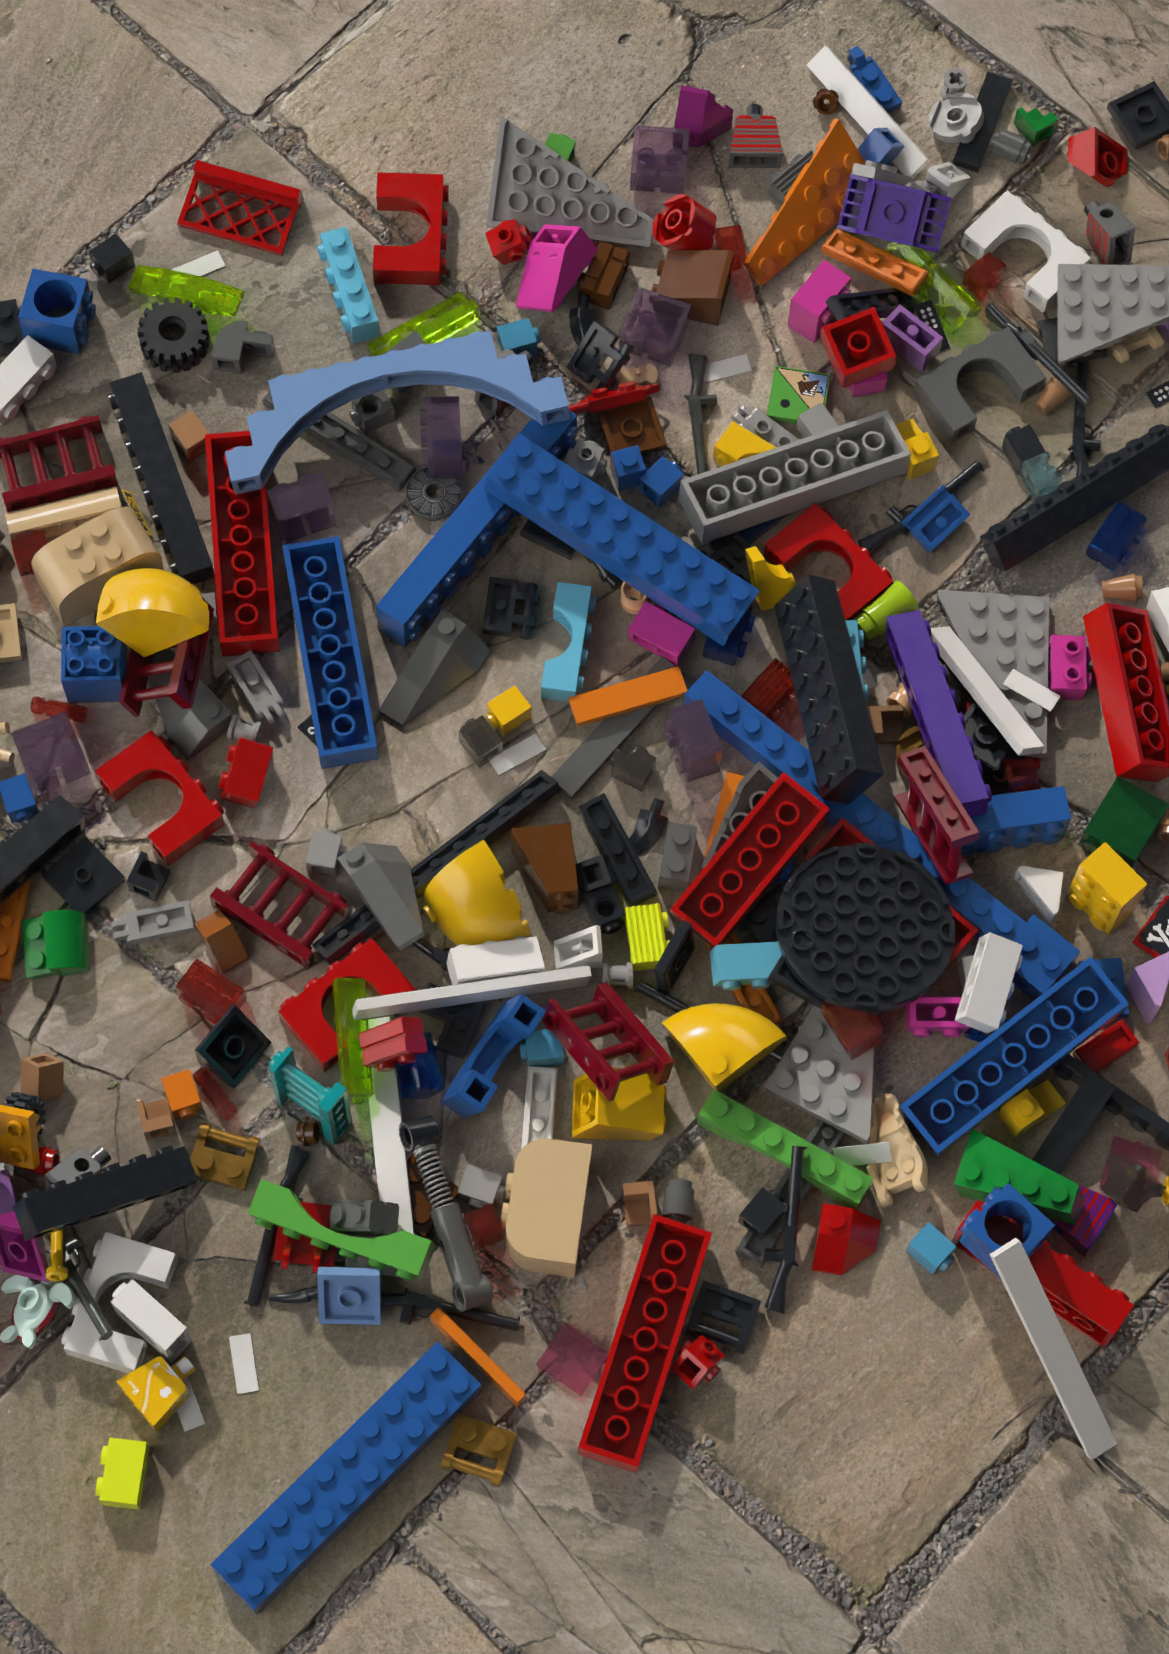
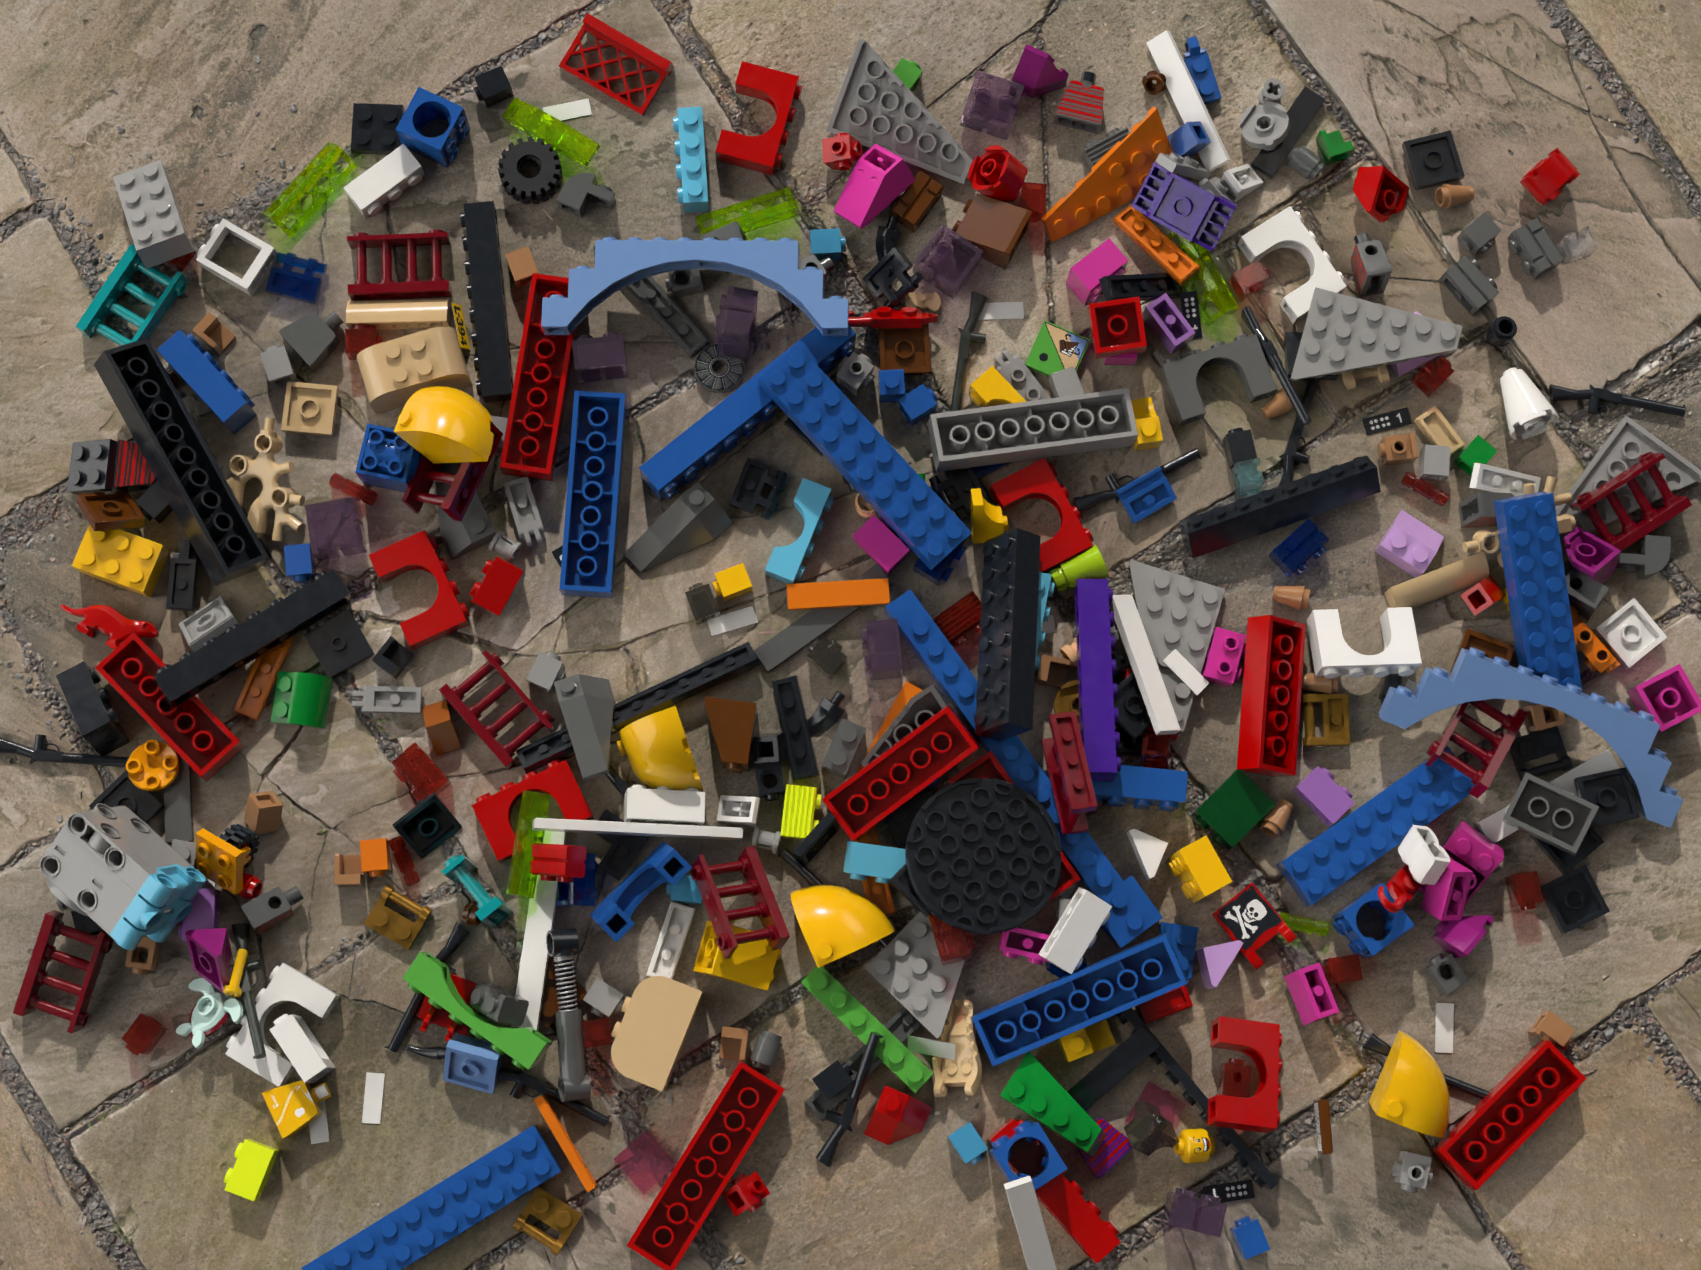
camera: 10 degrees right, 10 degrees up
black brick [12,1145,198,1241] -> none
black plate [685,1280,761,1354] -> none

